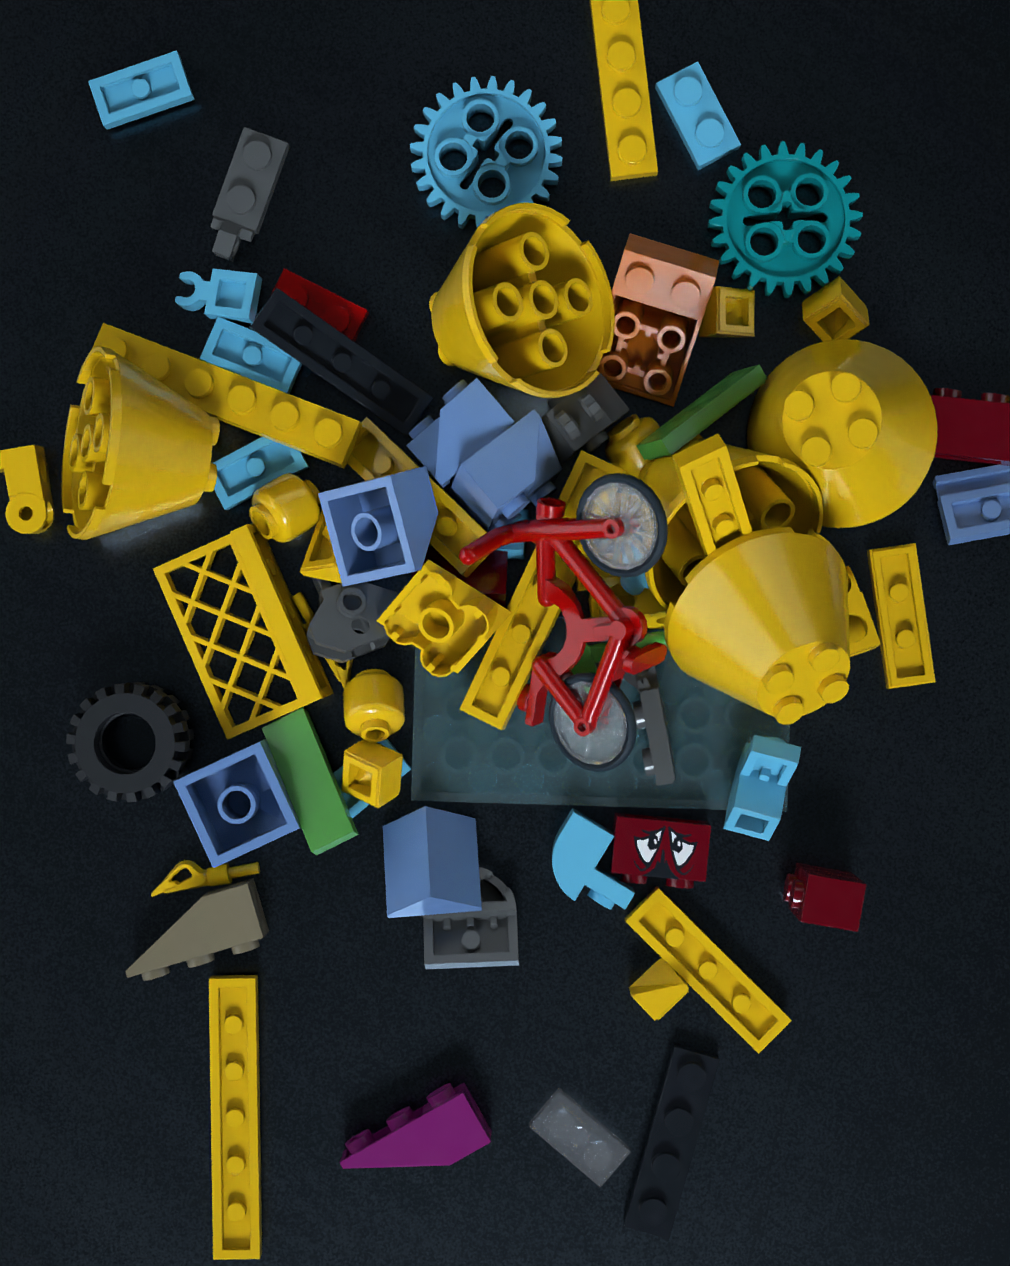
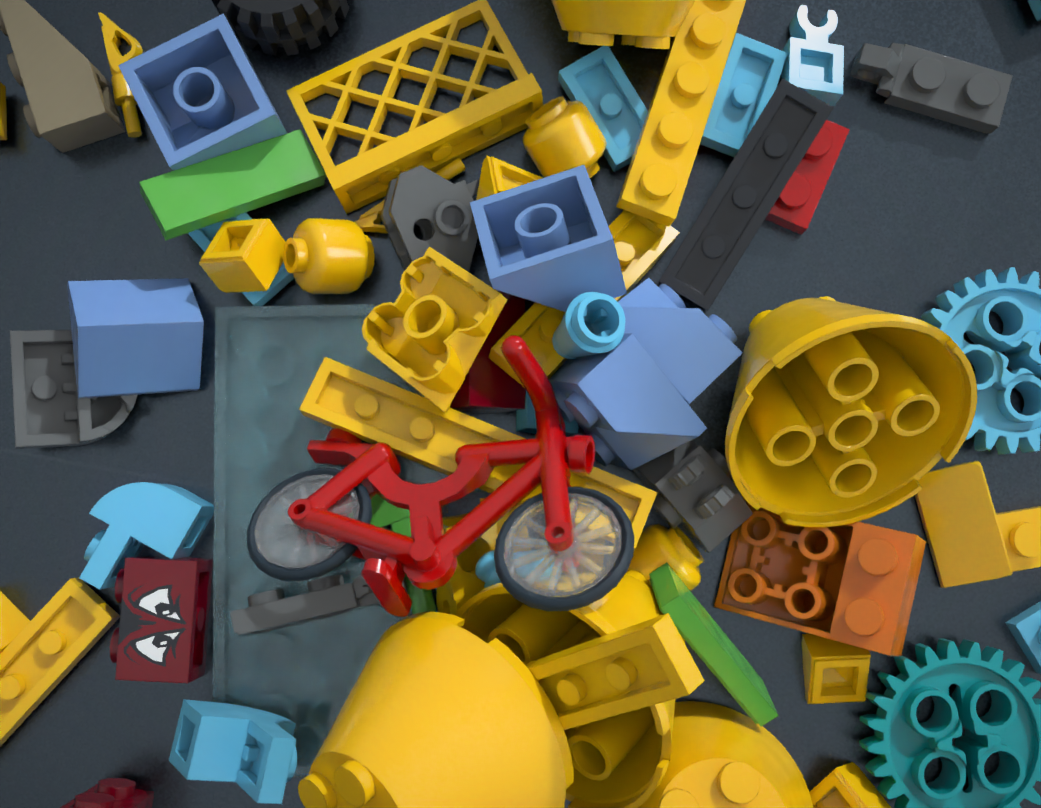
camera: 85 degrees right, 5 degrees down
none -> medium azure cone [552,292,625,359]
none -> yellow slope [915,461,1013,588]

